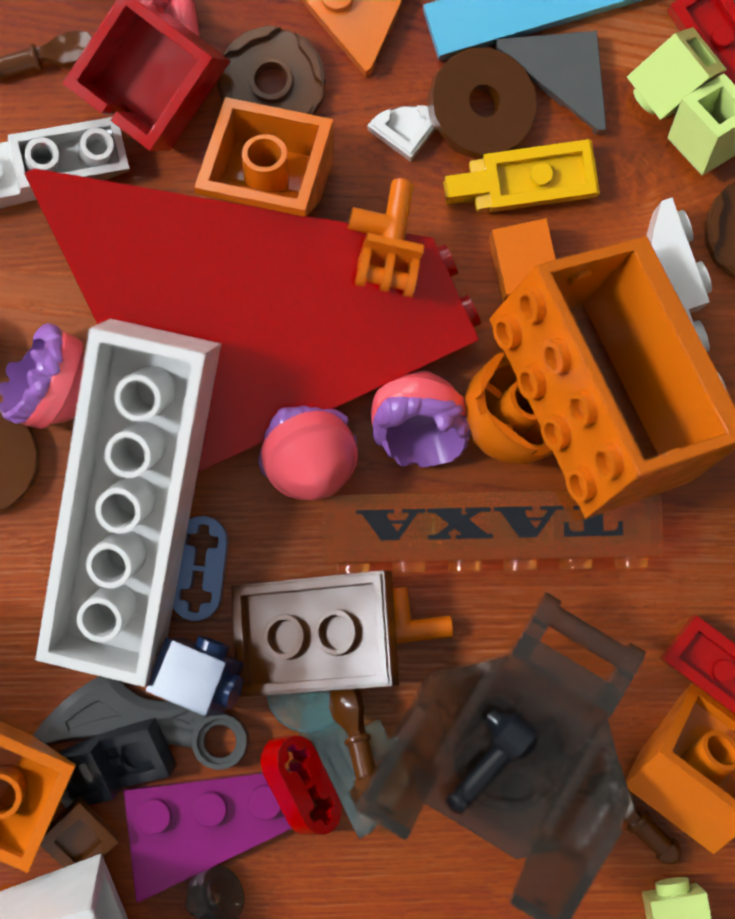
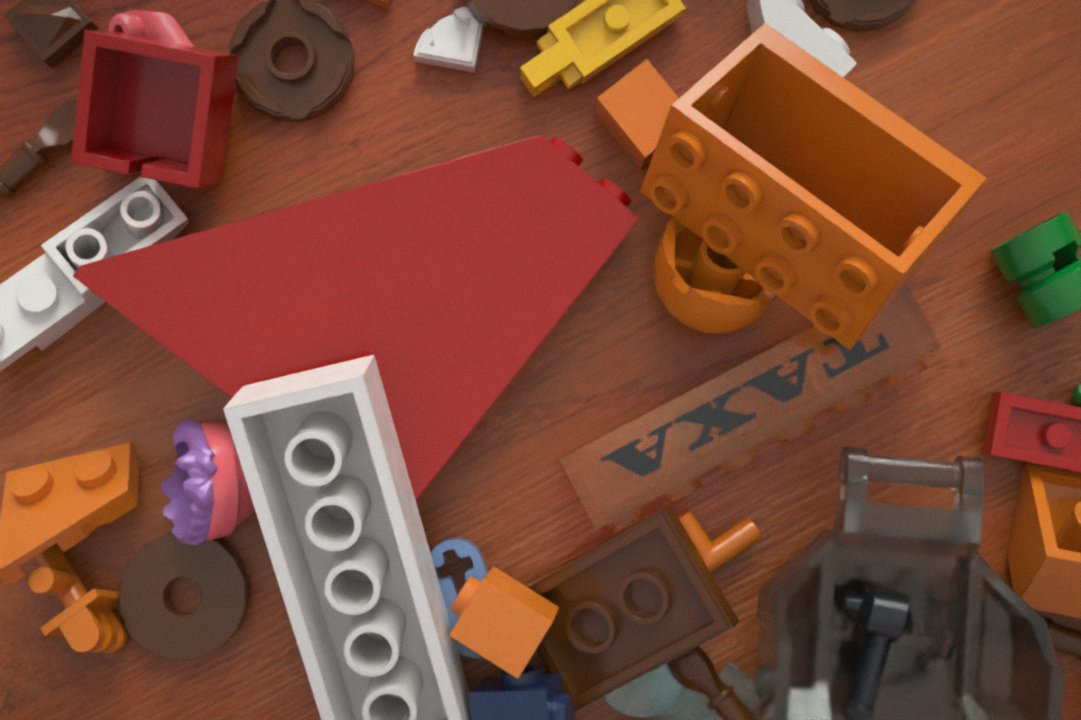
camera: 30 degrees left, 0 degrees up
orange slope [194,97,334,217] -> none
coral hair [258,406,358,501] -> none
orange arm [348,178,424,298] -> none
medium lavender hair [371,370,471,468] -> none
none -> orange brick [449,566,559,679]

